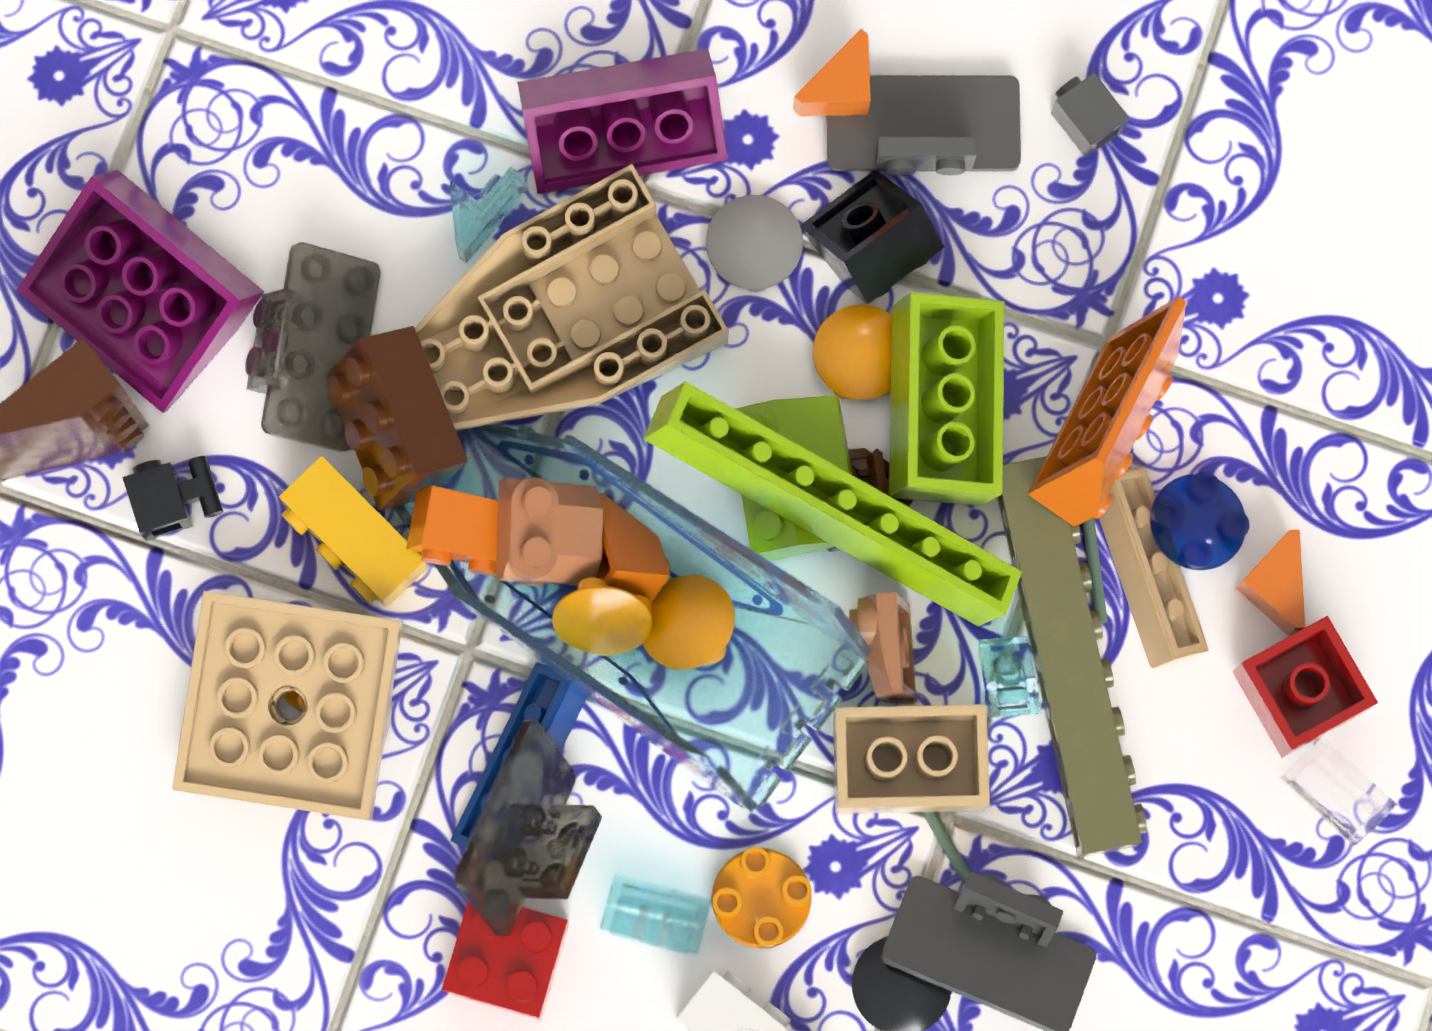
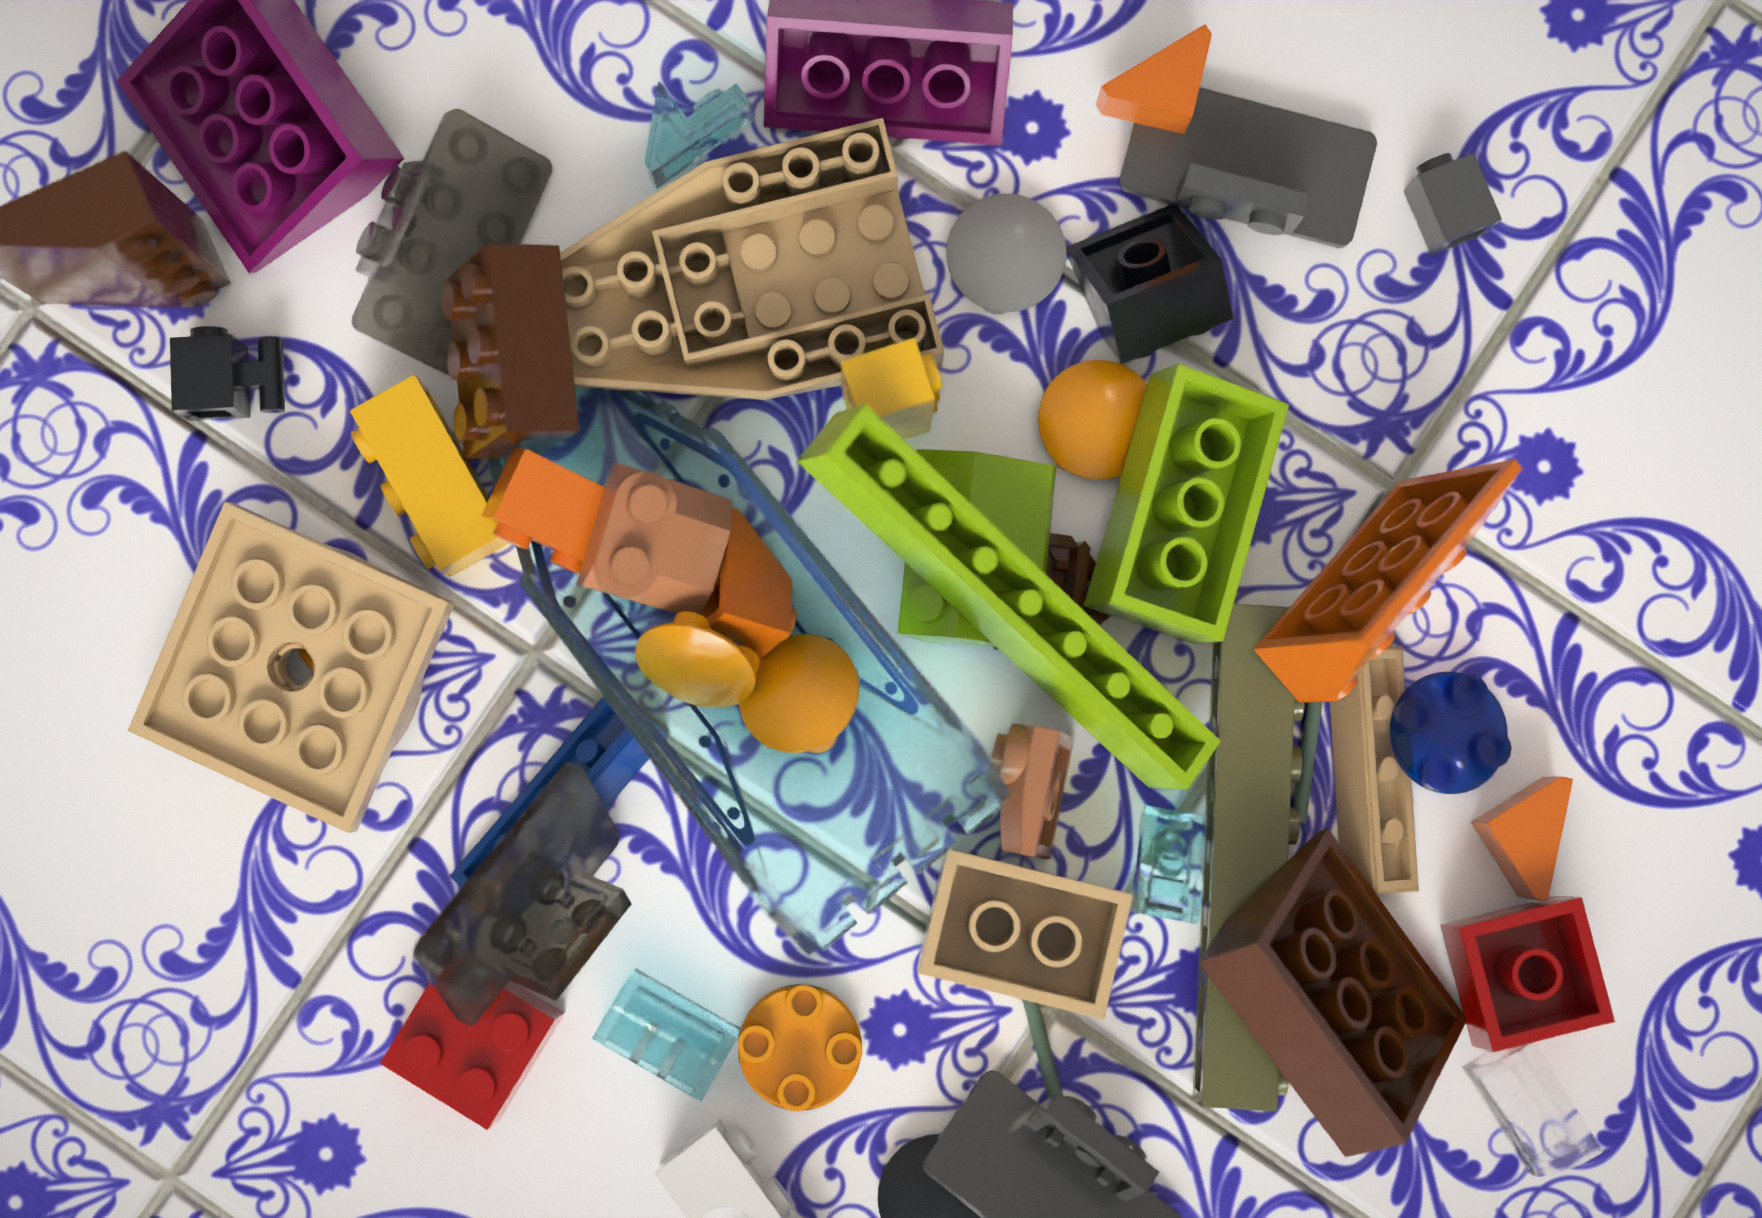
camera: 15 degrees right, 5 degrees up
none -> yellow brick [840,338,942,440]
none -> reddish brown slope [1199,828,1466,1158]

